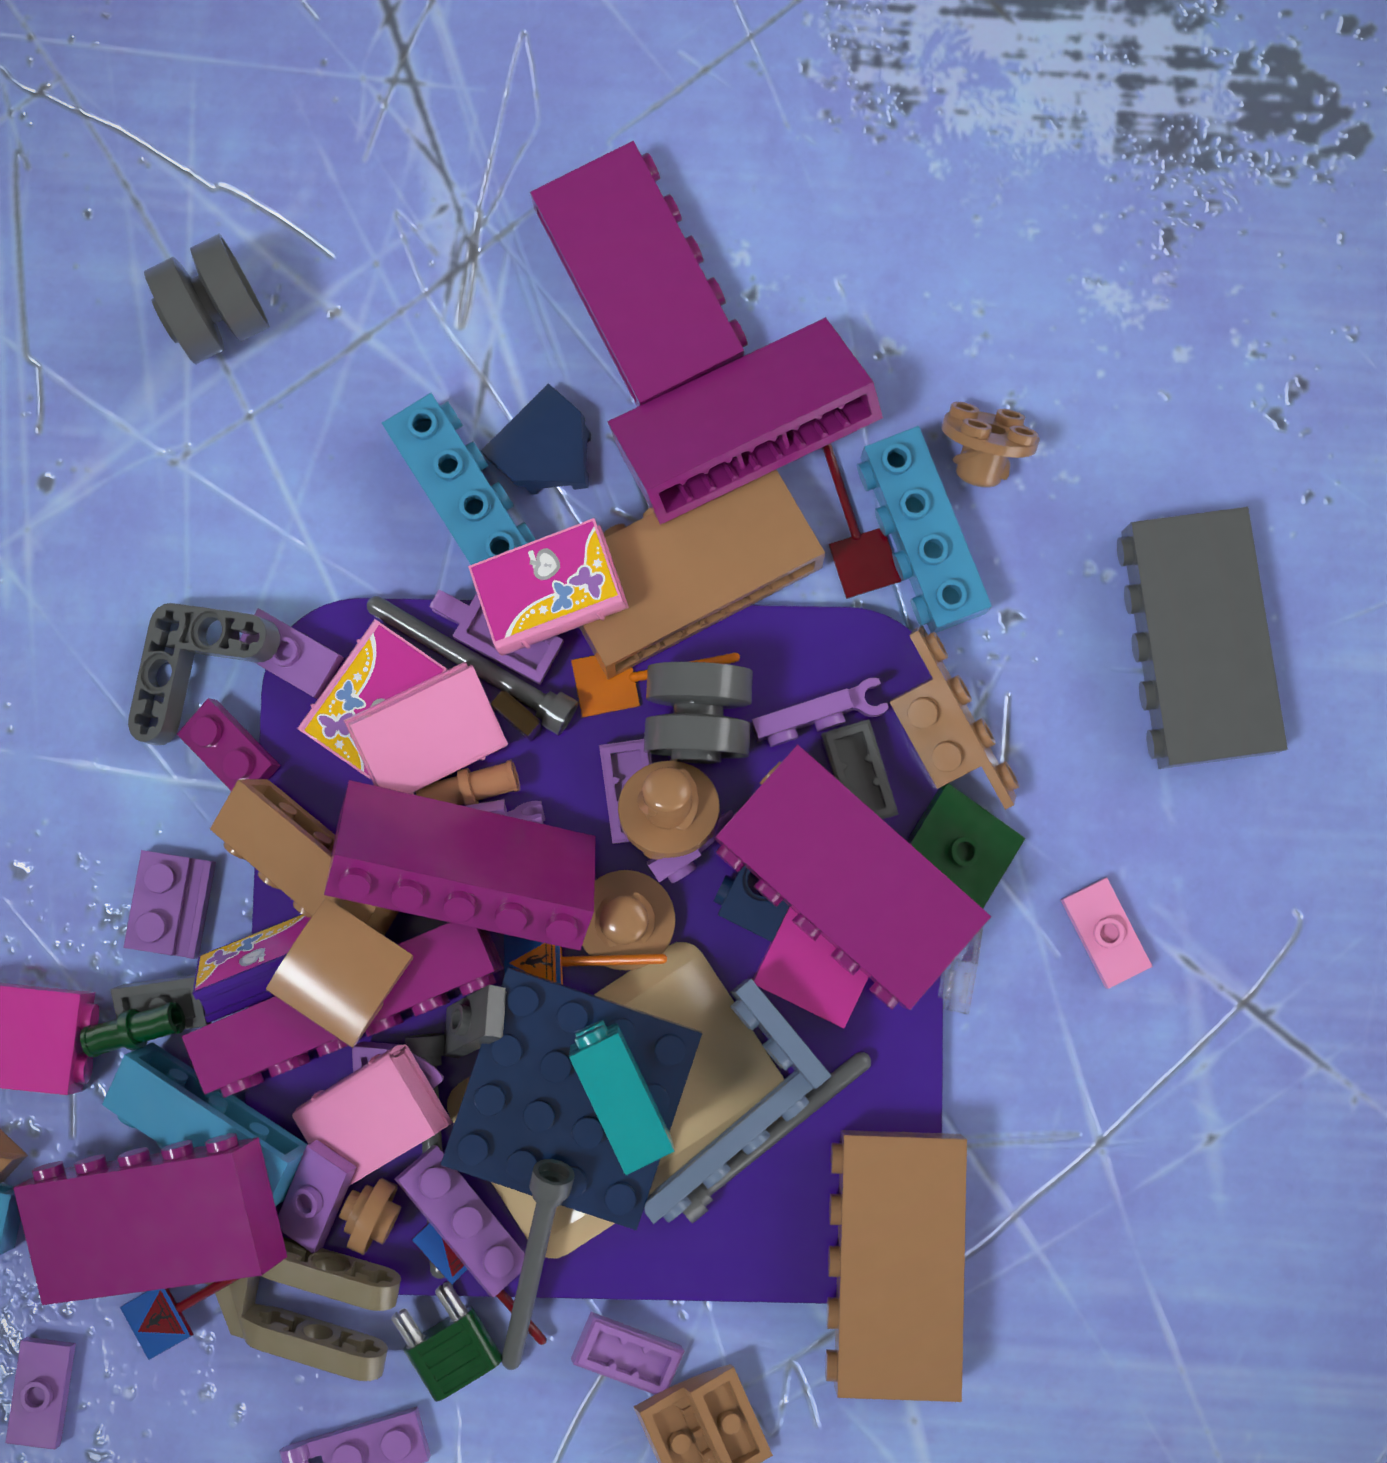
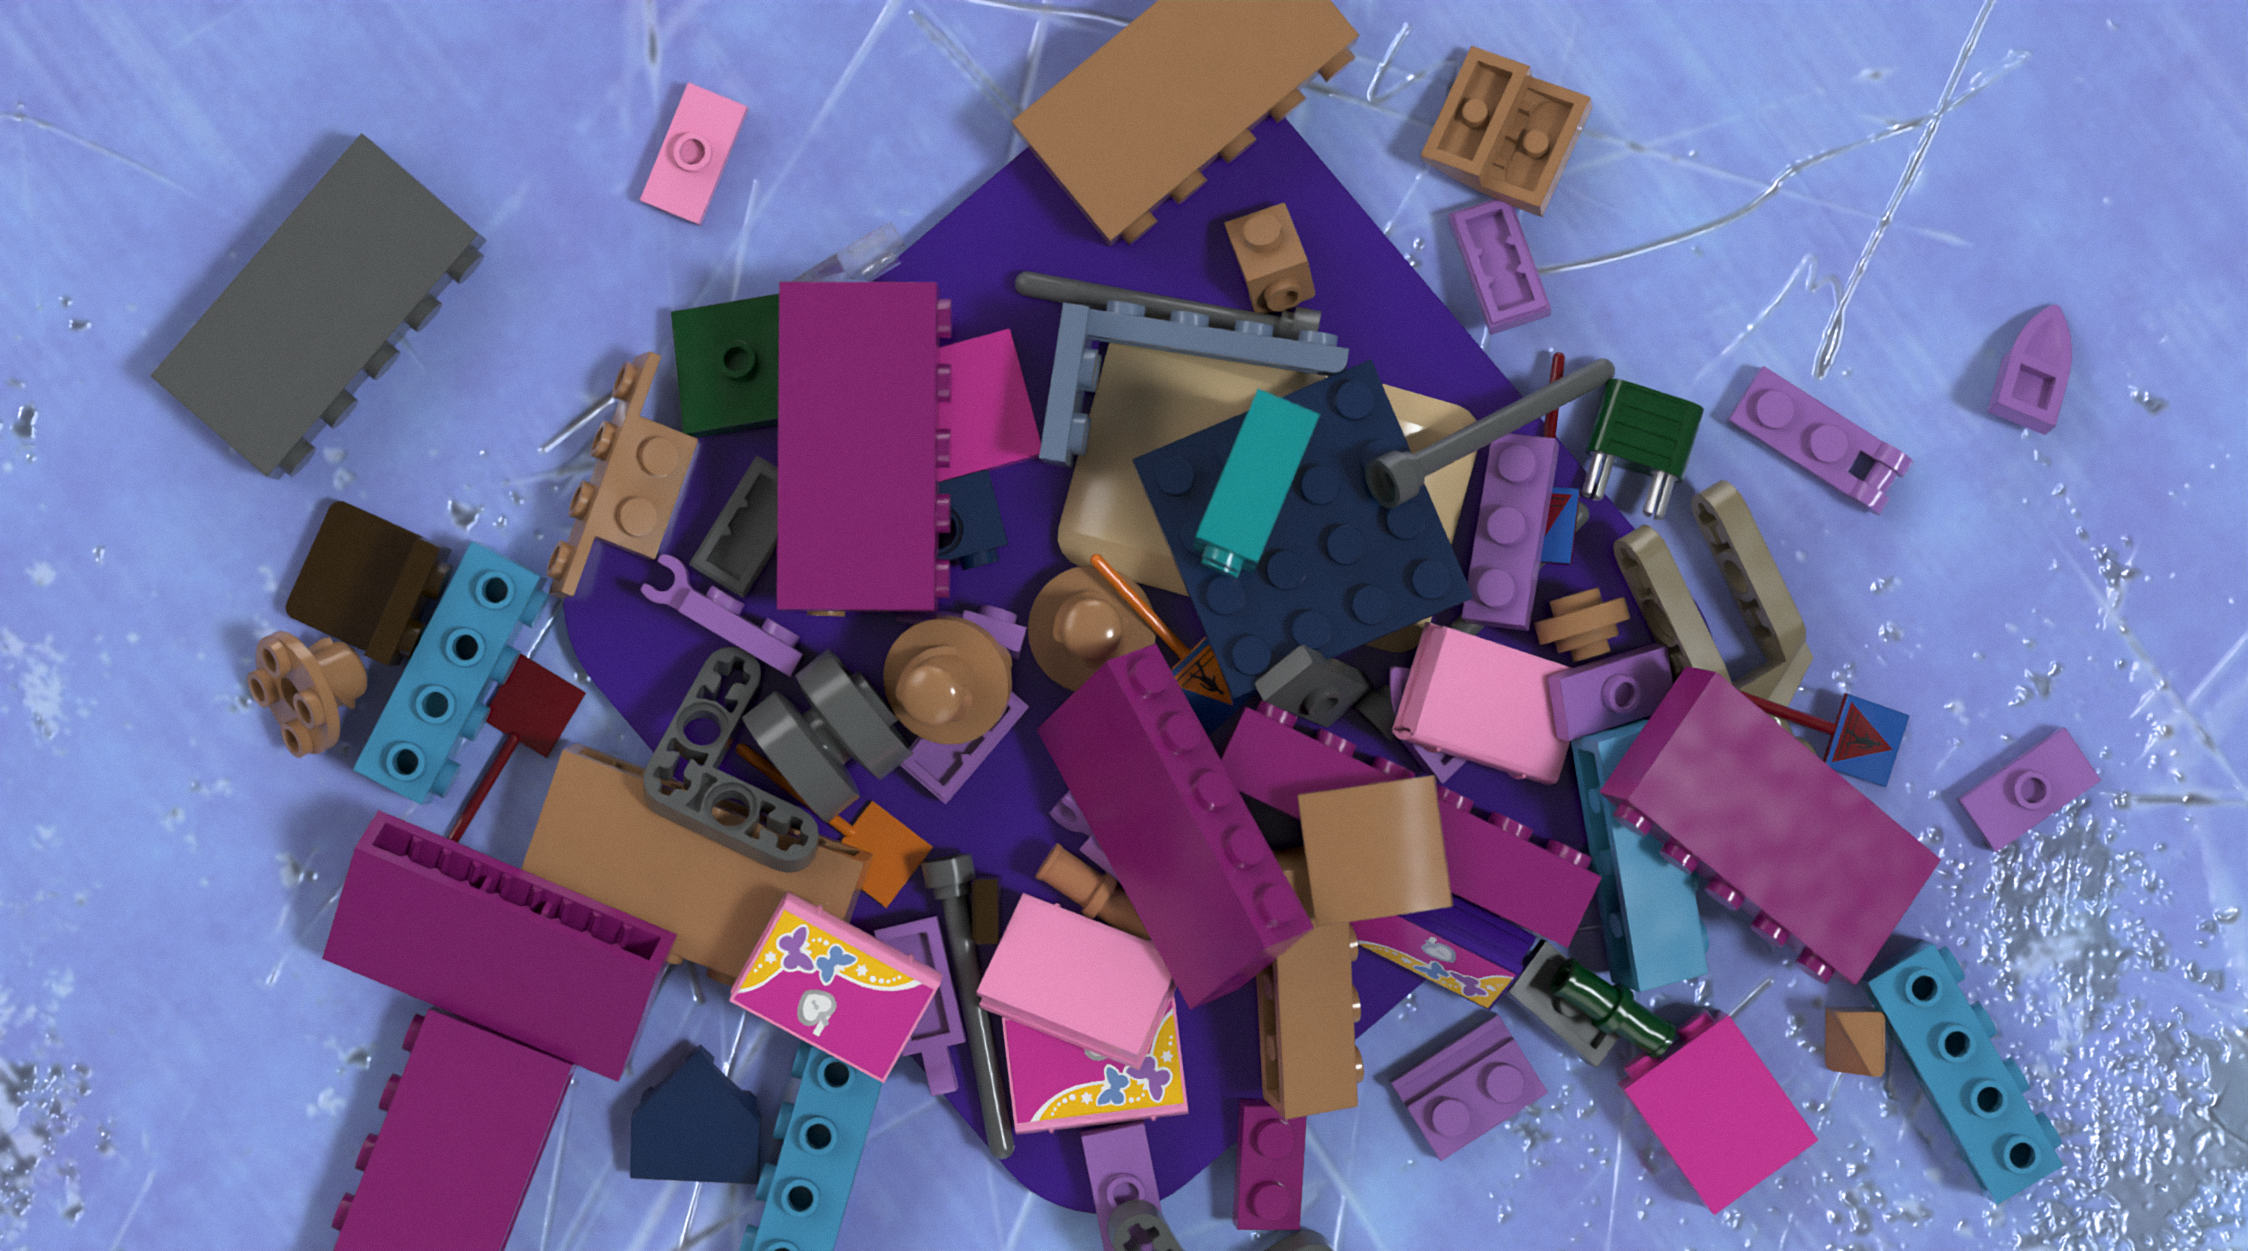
camera: 130 degrees left, 5 degrees up
none -> dark brown bracket [286,501,453,666]
none -> dark grey beam [643,647,819,873]
none -> medium nougat bracket [1224,202,1316,314]

